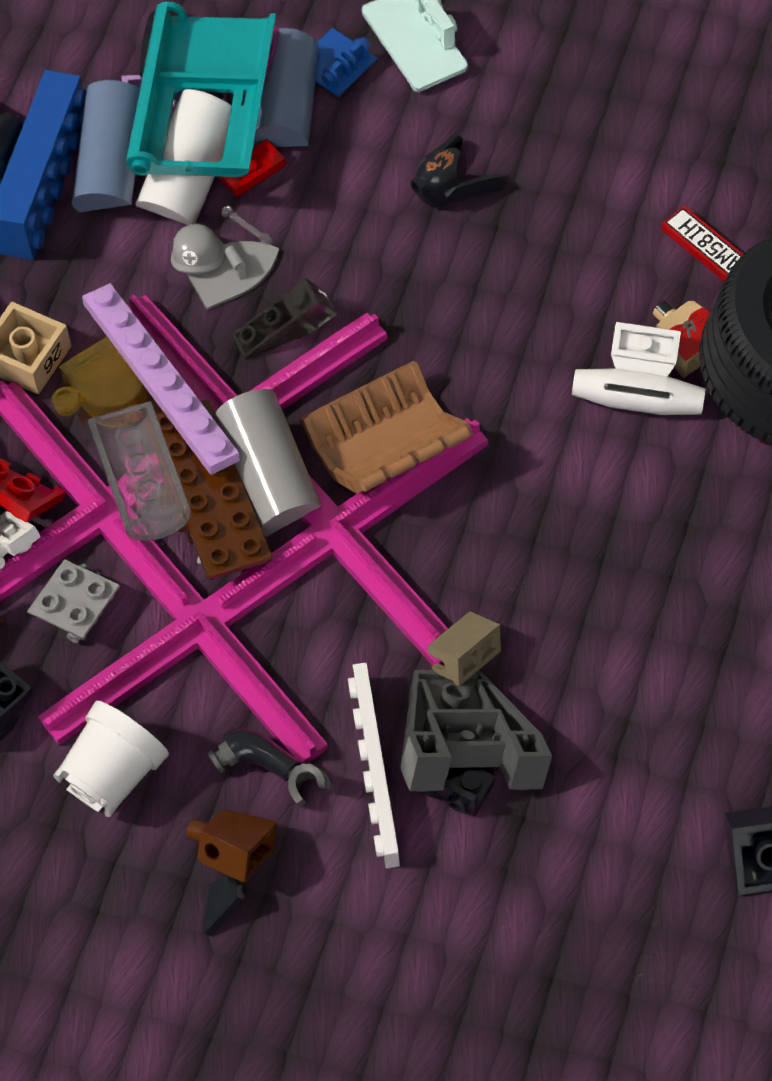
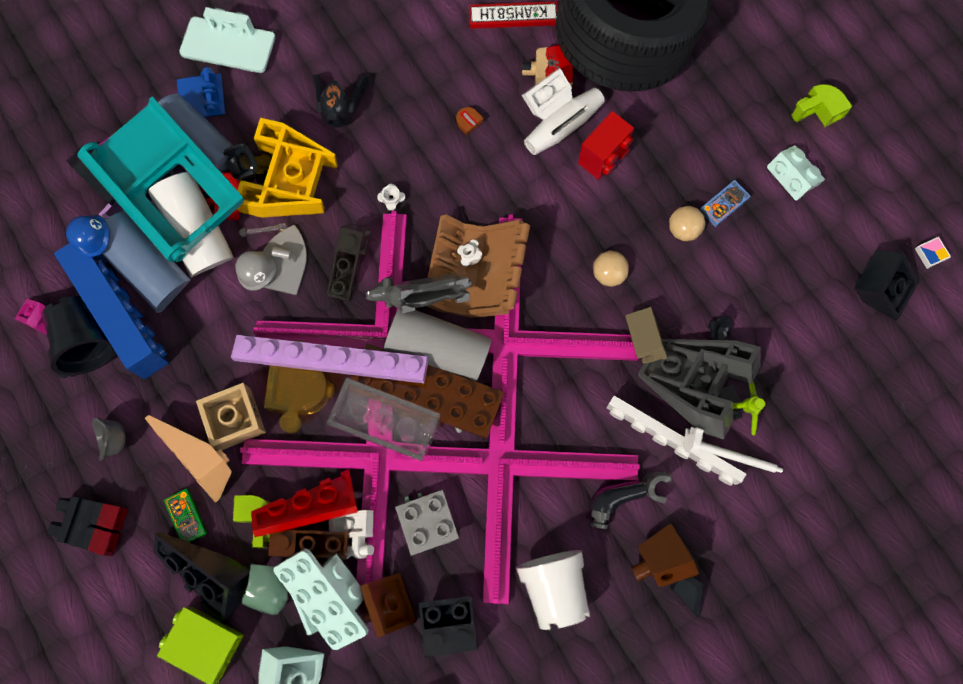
camera: 50 degrees left, 15 degrees up
none -> blue helmet [66,215,110,257]
none -> black hair [223,143,271,182]
none -> yellow wedge [237,118,338,217]
none -> dark grey animal [365,273,472,314]
none -> white plate [377,184,405,210]
none -> dark orange tile [456,107,484,135]
none -> white plate [457,240,483,266]
none -> red brick [578,111,634,180]
none -> tan hair [593,250,629,287]
none -> tan hair [669,206,705,241]
none -> white piece [683,427,783,473]
none -> tile [700,180,751,227]
none -> black plant [708,315,732,340]
none -> lime plant [733,382,765,436]

